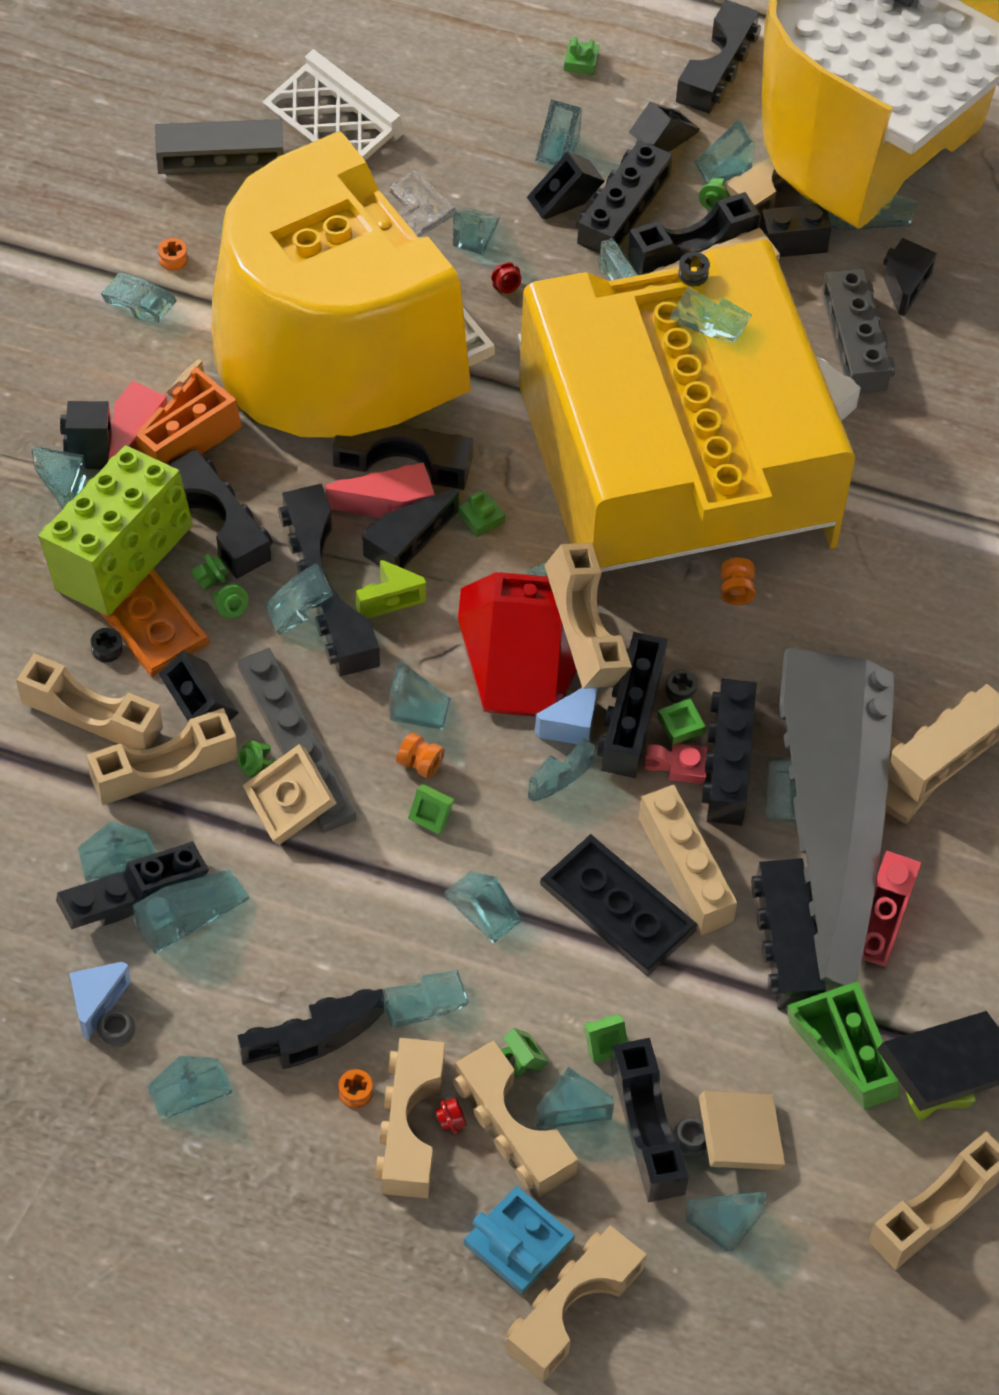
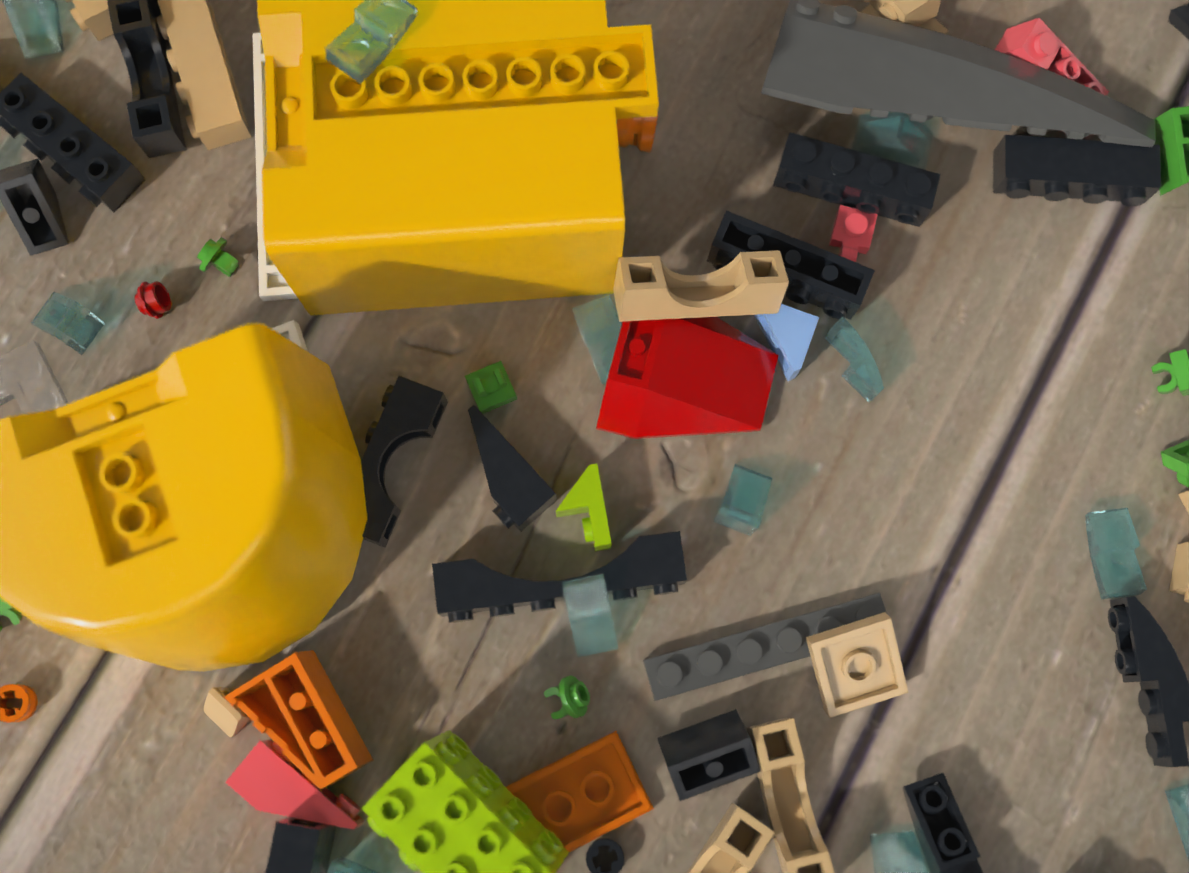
camera: 80 degrees left, 20 degrees up
clear light blue slope [101,272,177,323] -> none
clear light blue slope [132,869,249,954] -> none
black arch [167,449,273,579] -> none
bright green plate [191,553,229,590] -> none
bright green plate [238,741,276,777] -> none
coral slope [325,462,435,518] -> none
orange wheel [396,732,445,780] -> none
bright green tile [408,784,455,834] -> none
clear light blue slope [444,871,521,944] -> none
black tile [540,834,698,977] -> none
clear light blue plate [597,238,638,280] -> none
tan brick [638,784,737,936] -> none
bright green tile [657,698,706,745] -> none
dark grey bush [665,669,698,703] -> none
black bush [678,252,710,287] -> none
bright green plate [699,178,730,211] -> none

